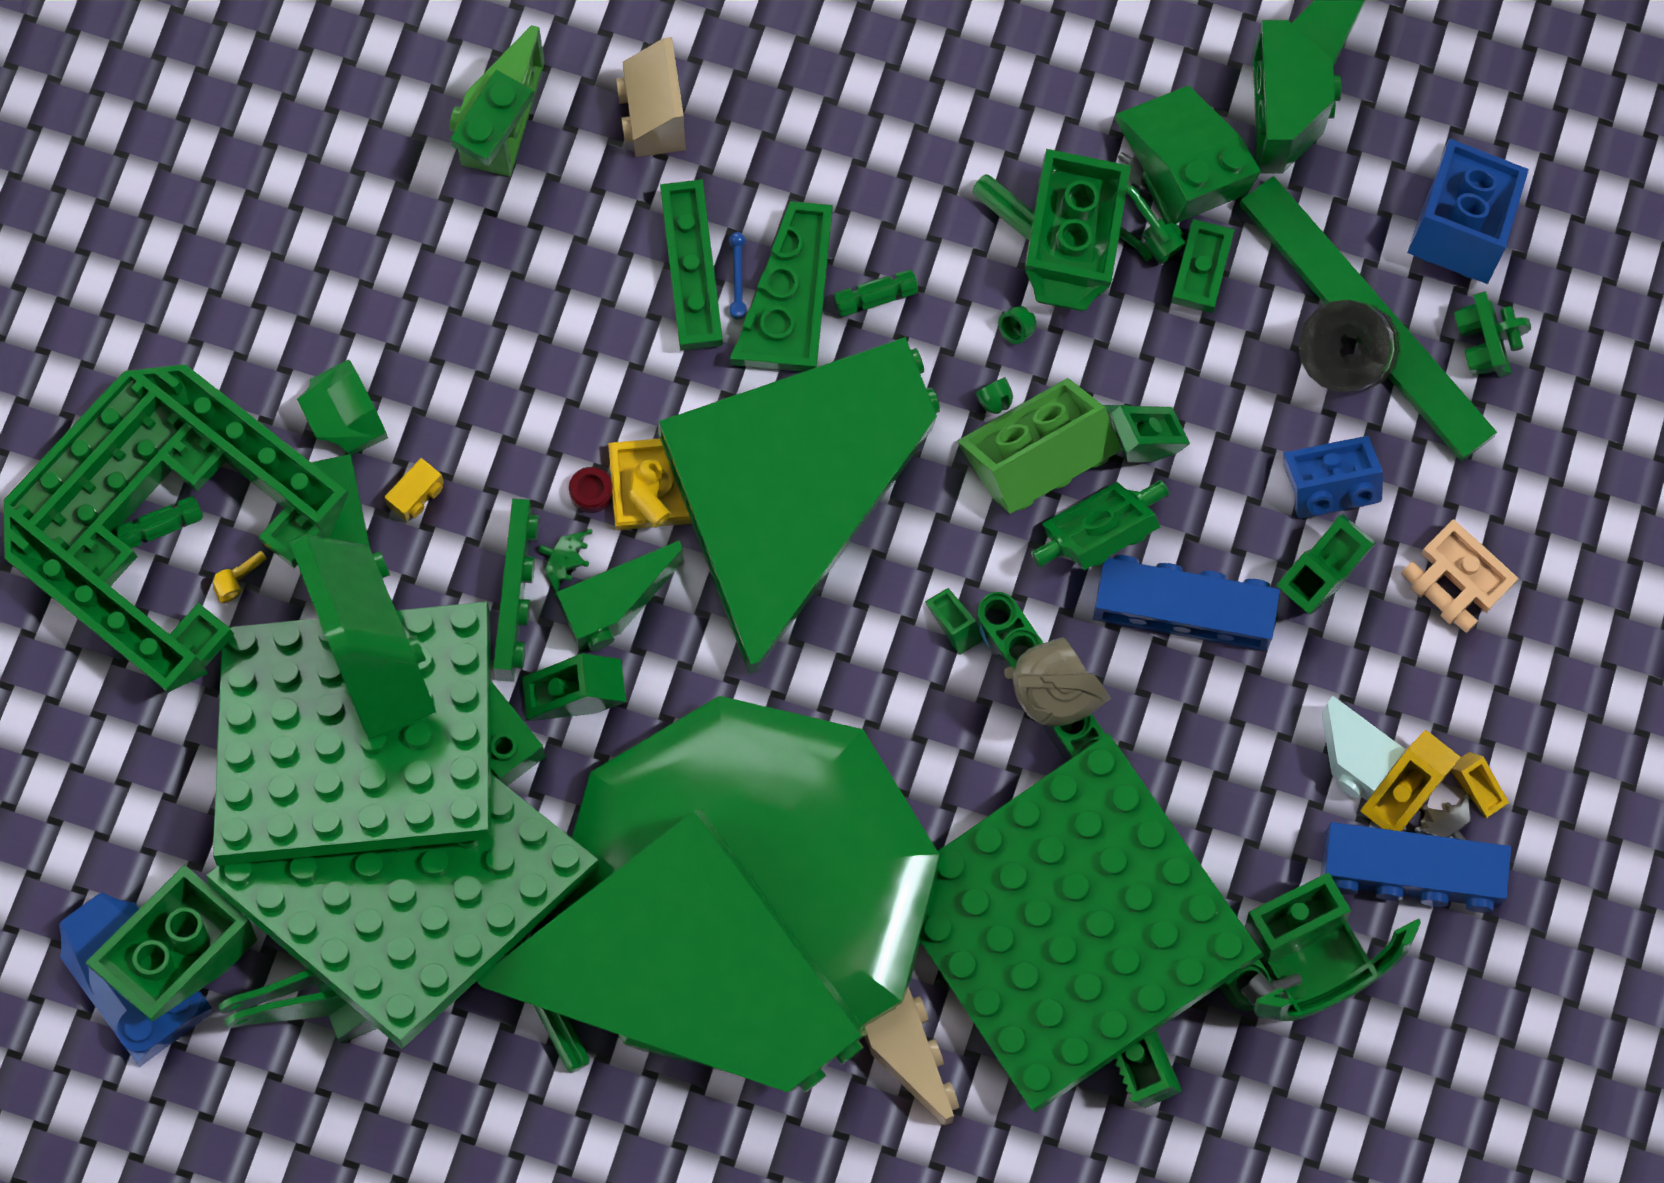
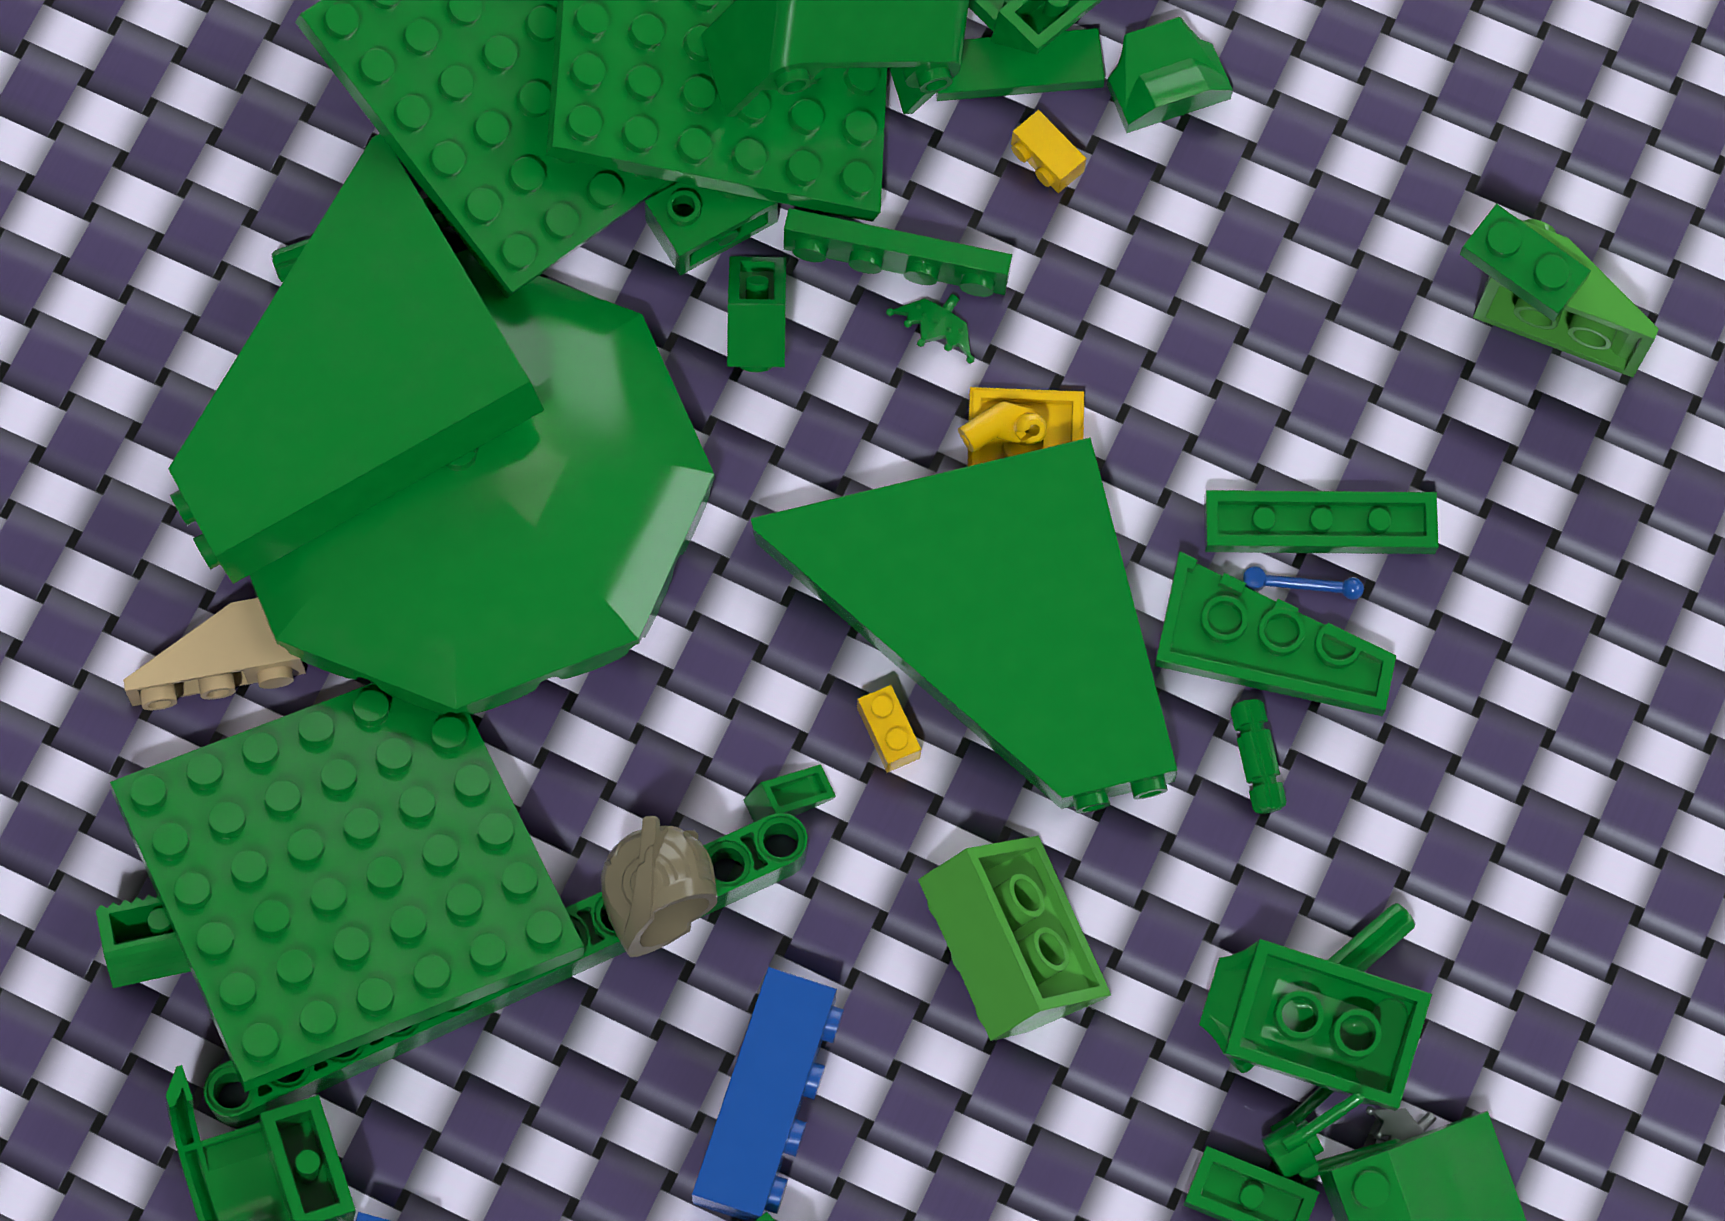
camera: 95 degrees right, 0 degrees up
green slope [556,541,684,651] -> none
dark red tile [569,467,613,513] -> none
tan slope [616,37,686,157] -> none
green hinge [975,377,1013,414] -> none
green hinge [998,306,1037,344] -> none
green plate [1031,480,1169,570] -> none
green slope [1103,405,1190,462] -> none
flat silver hand [1241,972,1302,1006] -> none
none -> yellow piece [857,685,921,773]

